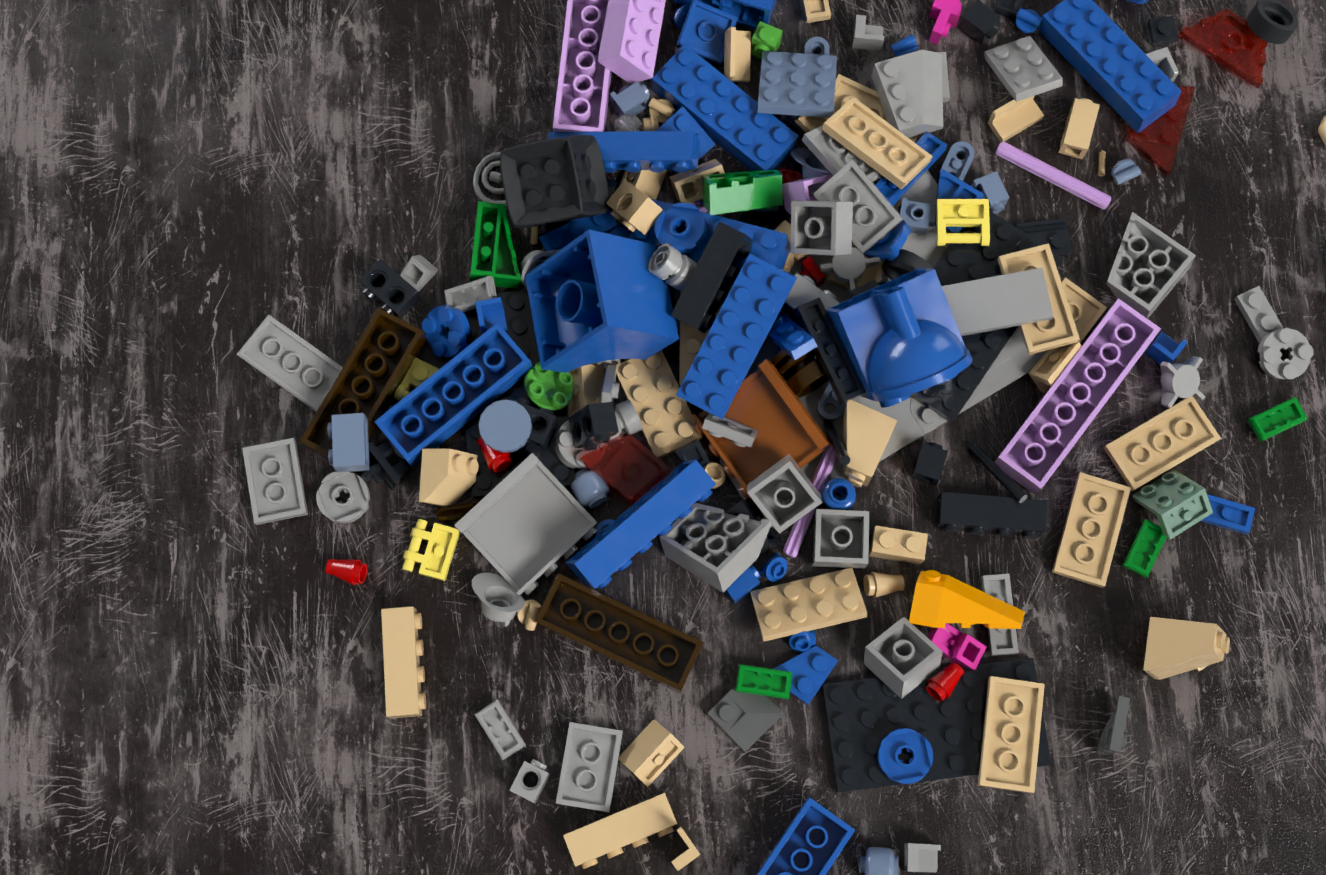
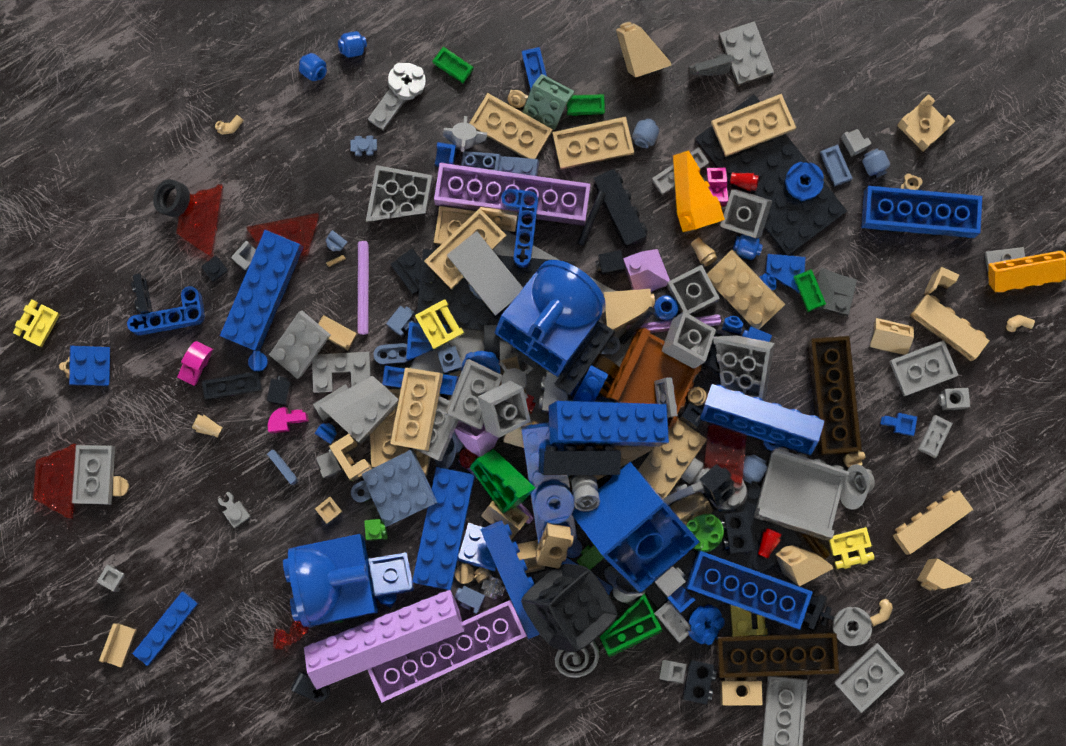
camera: 120 degrees left, 5 degrees up
red cone [326,559,367,585] -> none
sand blue brick [327,413,369,472] -> none
sand blue tile [479,400,532,453] -> none
tan panel [724,27,751,83] -> none
tan brick [868,526,928,565] -> none
tan brick [1058,98,1100,159] -> none
none -> light grey plate [312,352,371,393]
none -> tan panel [329,434,373,482]
none -> sand blue piece [350,136,377,156]
none -> sand blue slope [461,151,539,176]
none -> blue beam [501,189,538,268]
none -> tan plate [508,90,528,108]
none -> lavender slope [623,249,670,292]
none -> sand blue head [632,119,660,148]
none -> light grey brick [654,566,686,597]
none -> light grey plate [719,21,774,86]
none -> tan brick [720,677,762,705]
none -> blue head [733,234,762,260]
none -> sand blue tile [820,145,852,187]
none -> tan arm [870,599,893,627]
none -> blue plate [880,413,917,436]
none -> tan slope [917,559,972,591]

